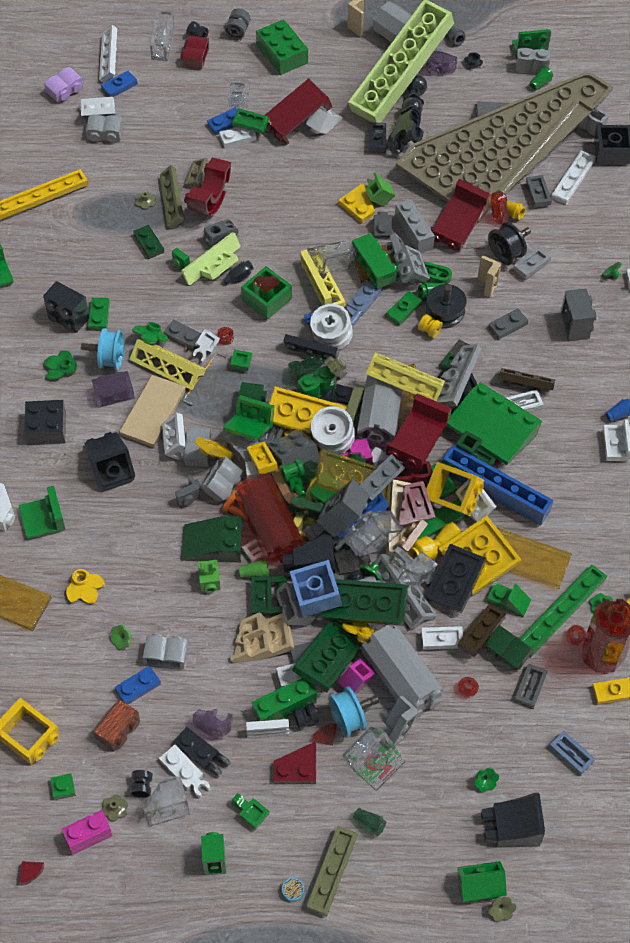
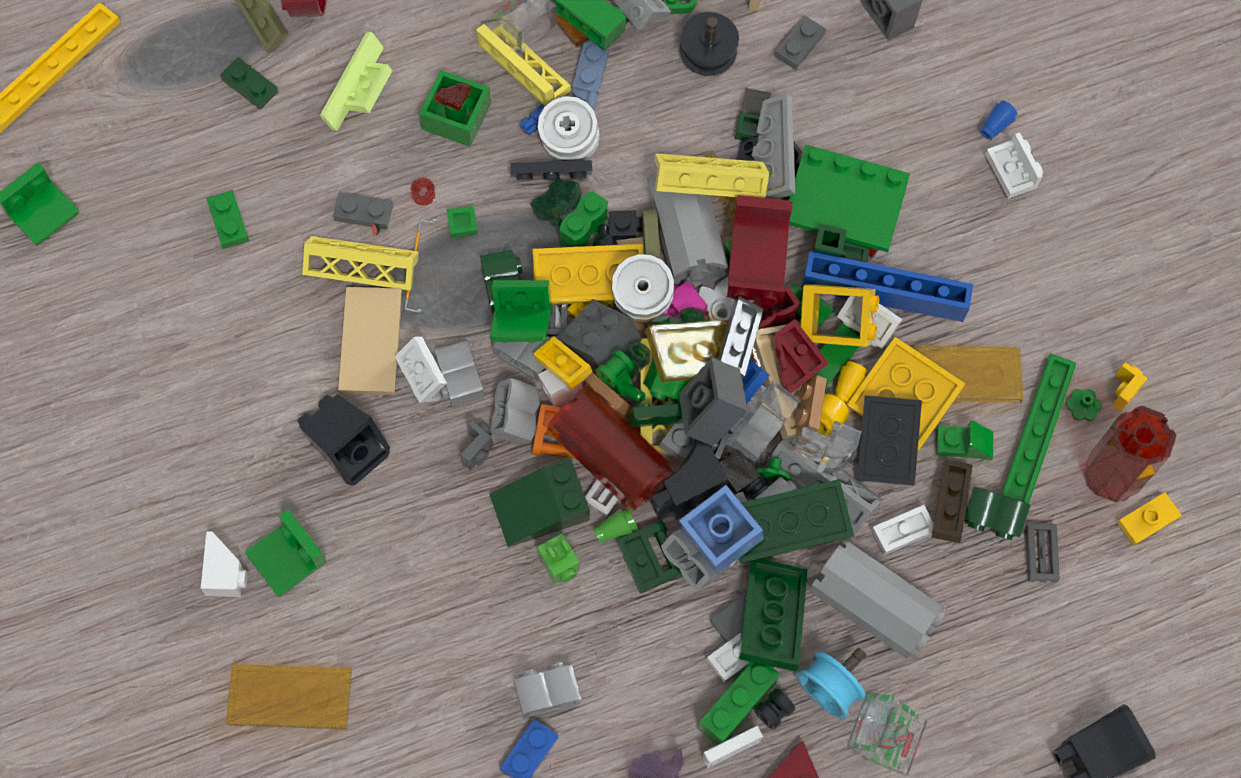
camera: 25 degrees left, 10 degrees up
black brick [24,400,66,445] -> none
black brick [43,281,89,333] -> none
green plate [44,350,77,380] -> none
yellow plate [66,569,105,604] -> none
medium azure wheel [81,328,125,370] -> none
clear purple brick [92,371,135,408] -> none
bright green plant [111,624,131,649] -> none
green plate [132,322,168,344] -> none
olive plant [135,192,156,210] -> none
green plate [172,247,190,270] -> none
plate [191,329,220,363] -> none
yellow plate [194,437,235,460] -> none
dark grey leg [203,219,239,248] -> none
black plant [223,260,254,285] -> none
tan slope [230,612,294,663] -> none
clear red tile [312,723,337,746] -> none
olive plate [324,357,348,378] -> none
dark pink brick [338,659,375,694] -> none
yellow plate [341,622,378,644] -> none
green plate [386,291,422,326] -> none
light grey panel [386,696,420,747] -> none
green cone [417,282,444,300] -> none
yellow wheel [418,314,443,338] -> none
clear red plate [458,677,479,697] -> none
green plant [473,767,499,793] -> none
dark brown plate [498,368,555,392] -> none
white tile [506,390,544,412] -> none
sand blue tile [549,731,596,776] -> none
clear red bush [566,625,586,645] -> none

